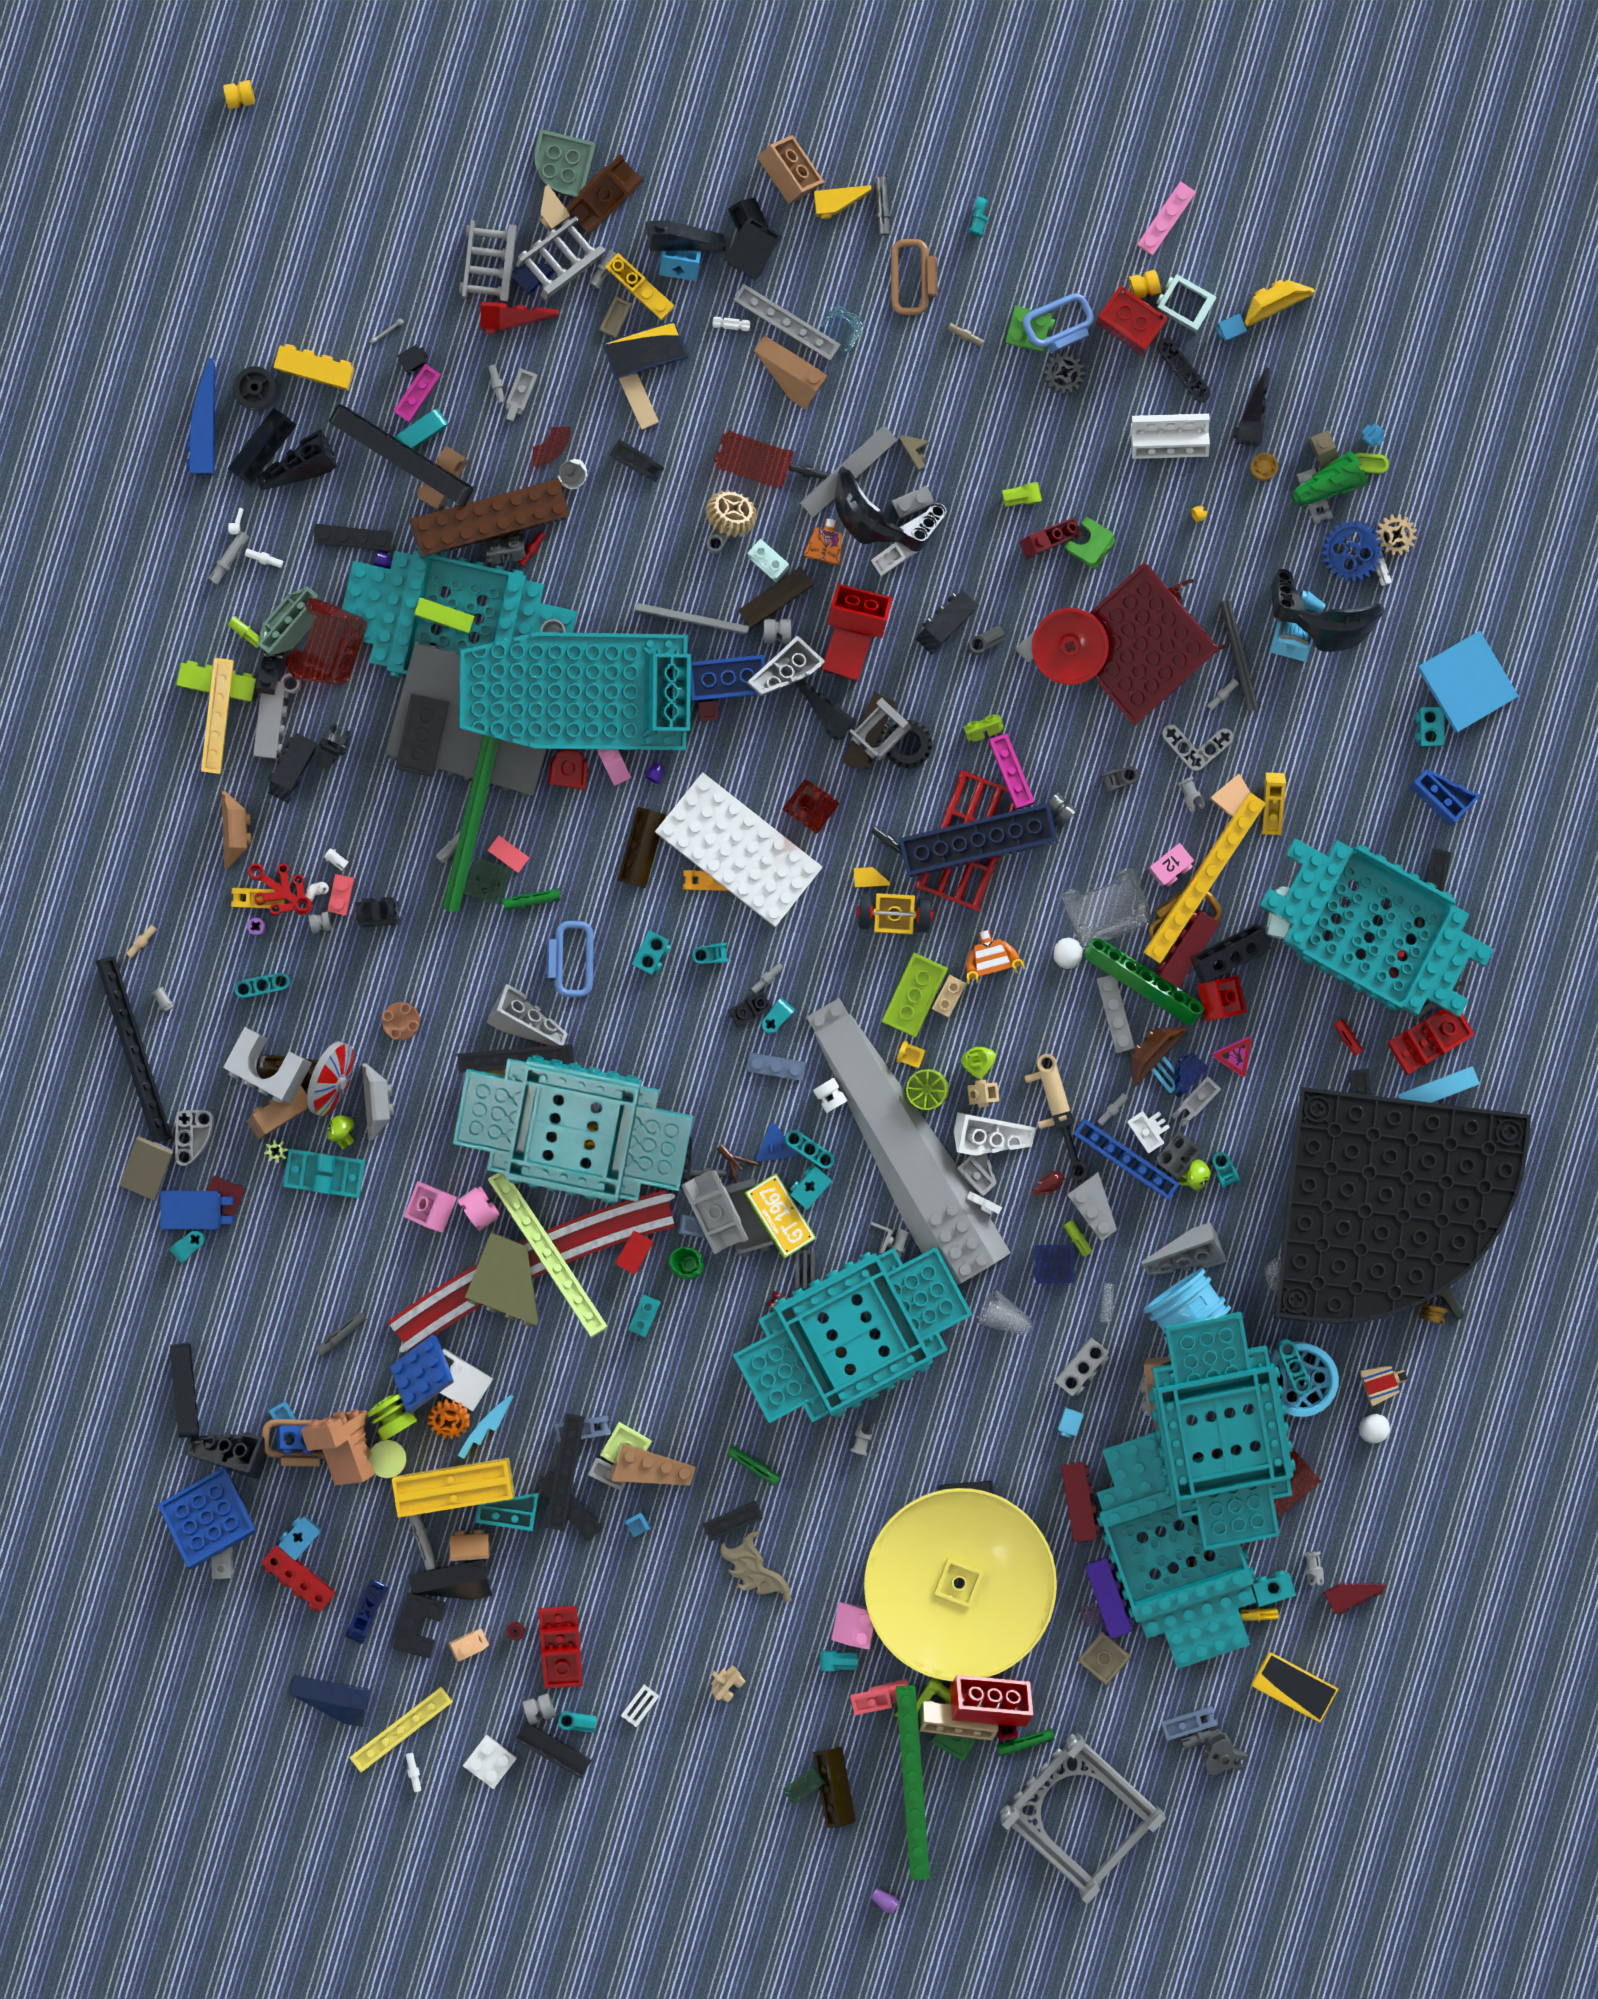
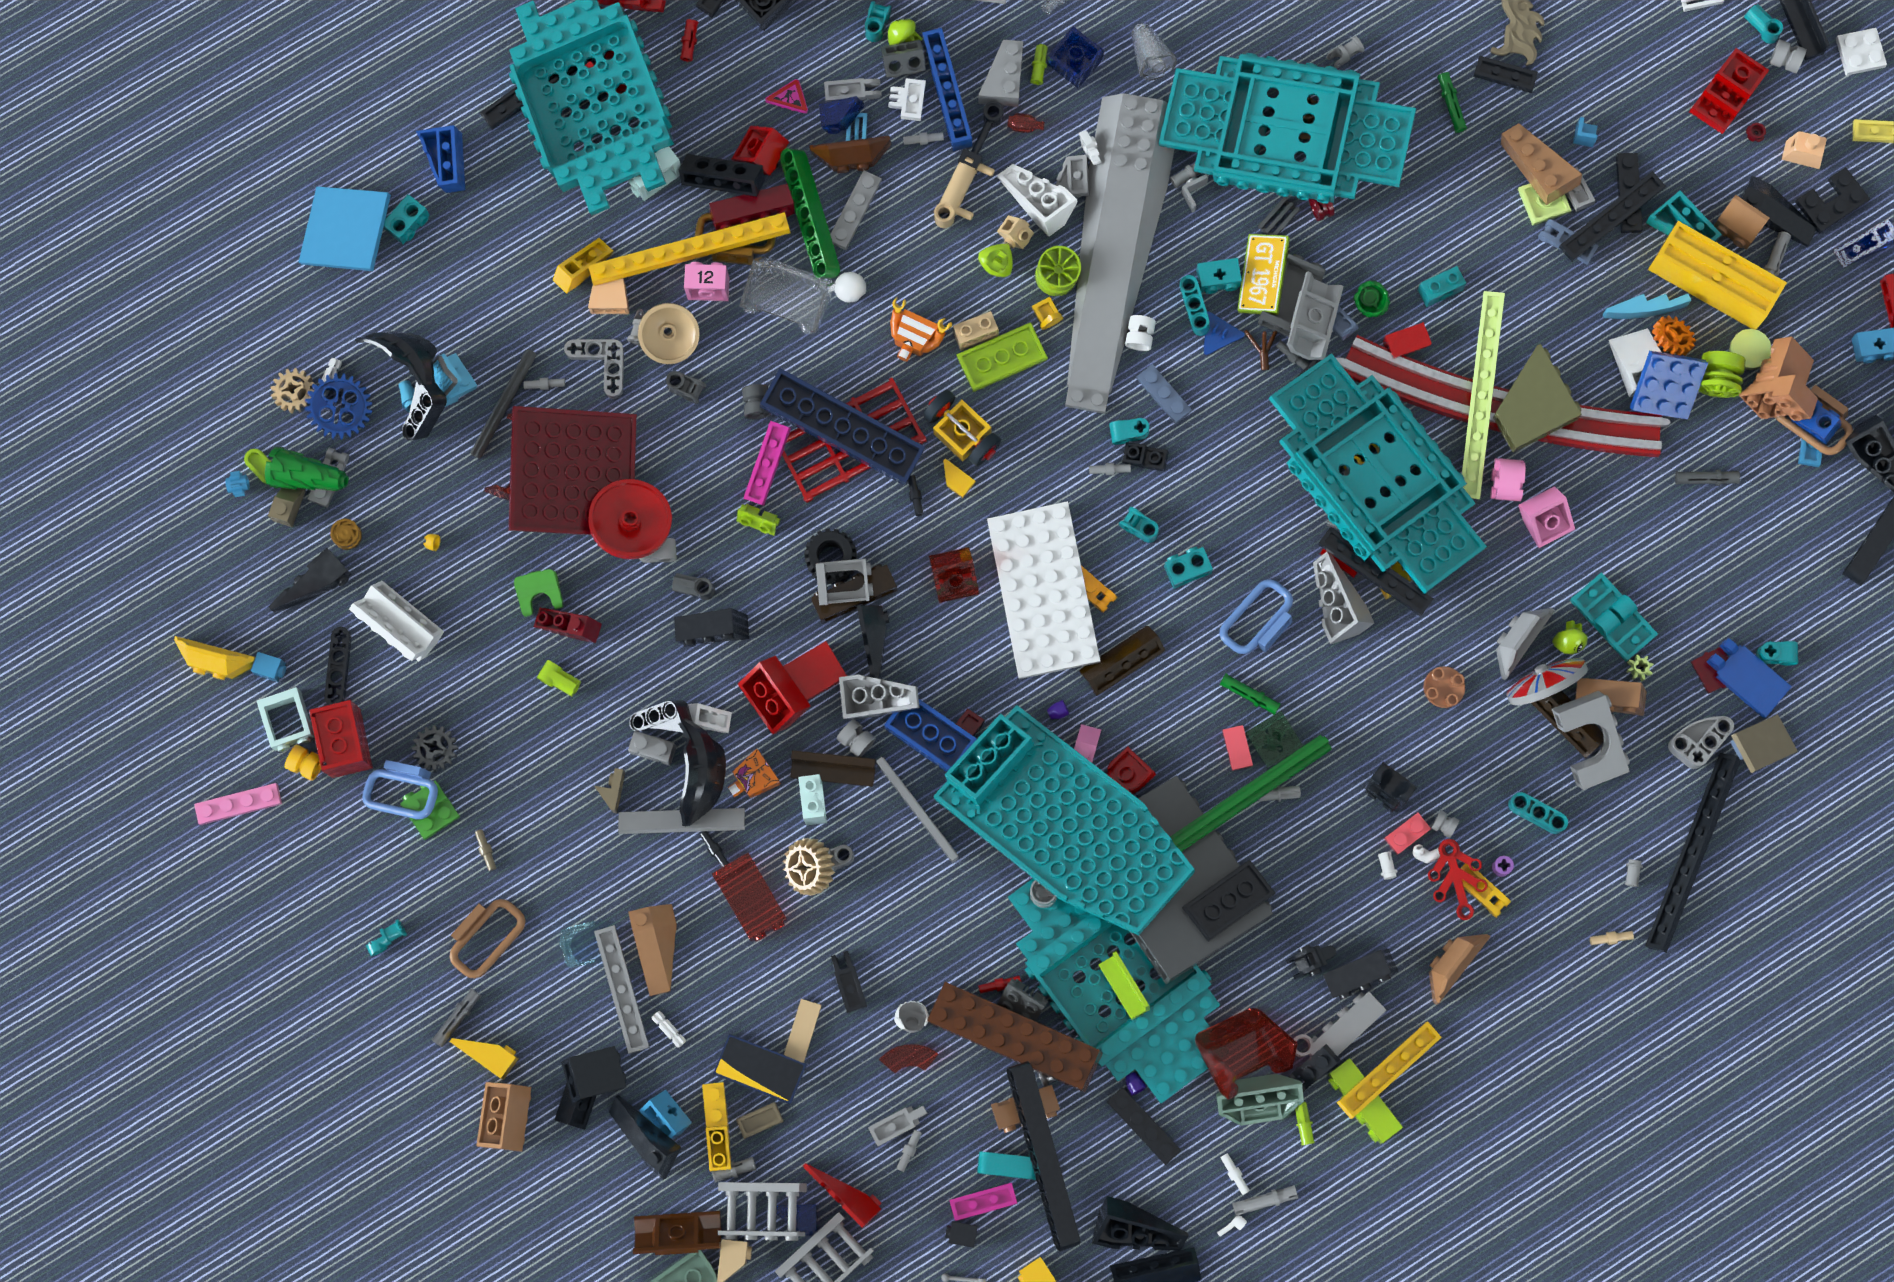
camera: 130 degrees left, 10 degrees down
none -> tan dish [638,303,699,364]

